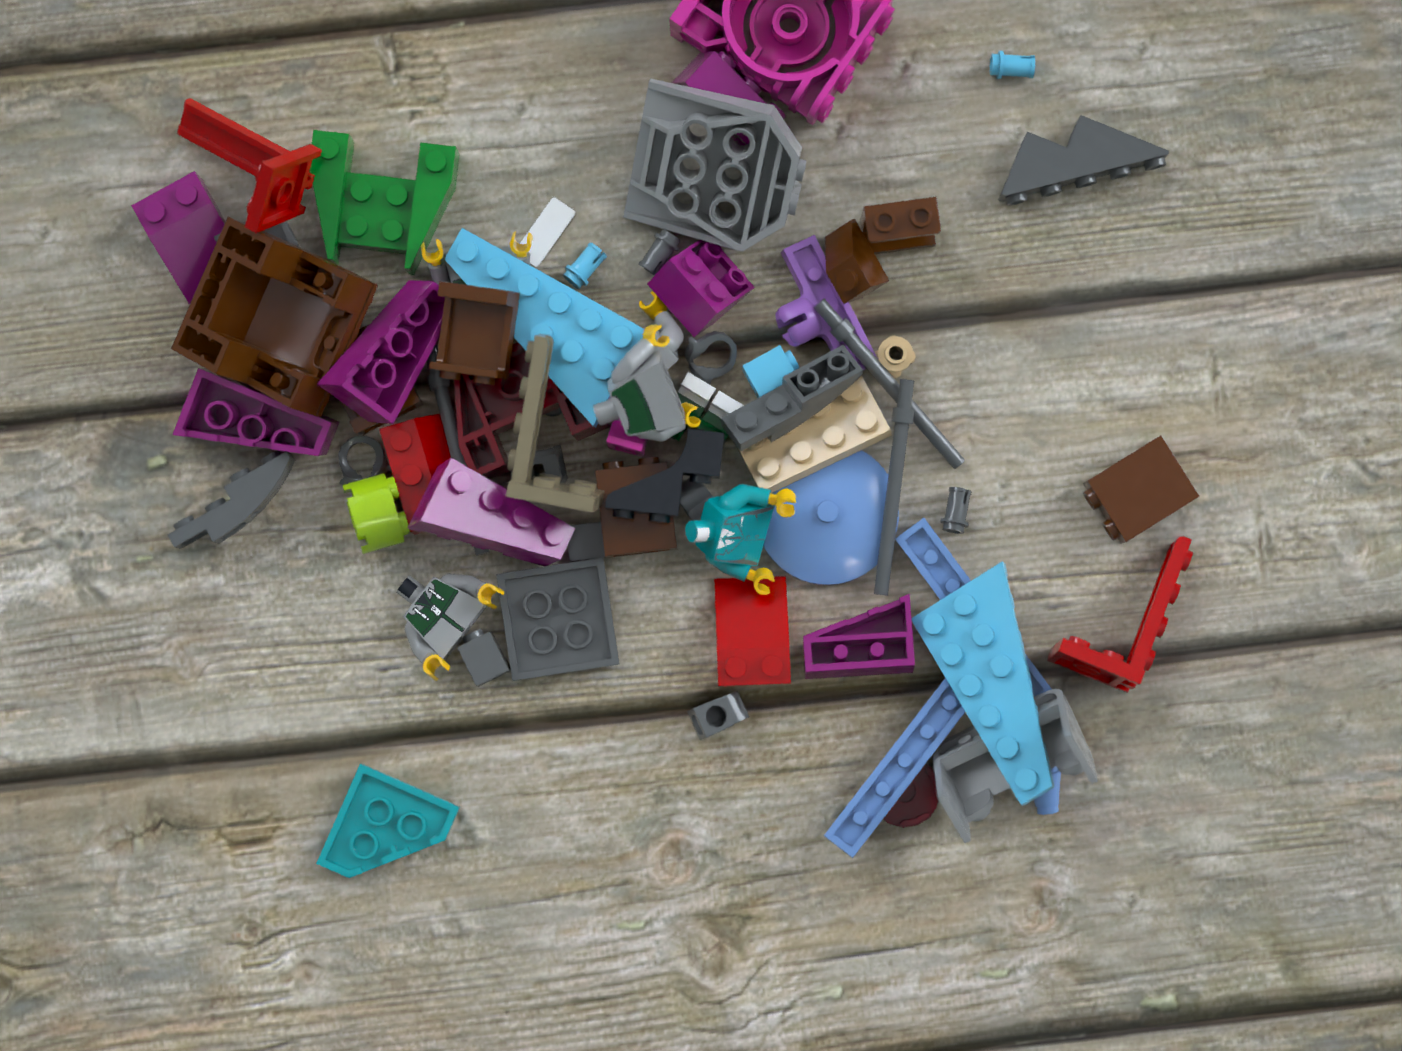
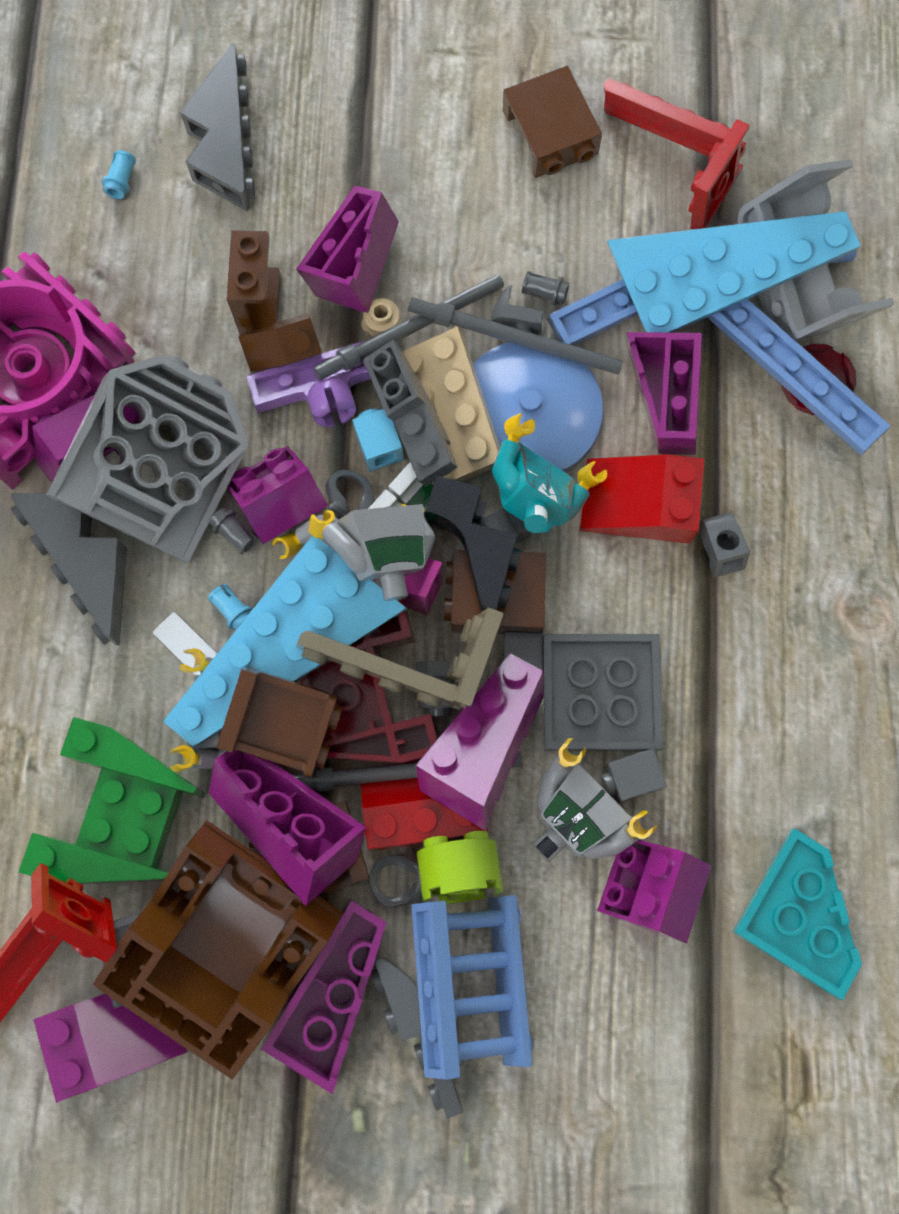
camera: 85 degrees left, 10 degrees down
none -> dark grey slope [10,493,127,645]
none -> magenta wedge [296,185,399,313]
none -> medium blue fence [411,895,533,1080]
none -> dark grey plate [491,285,544,335]
none -> magenta slope [597,840,712,944]

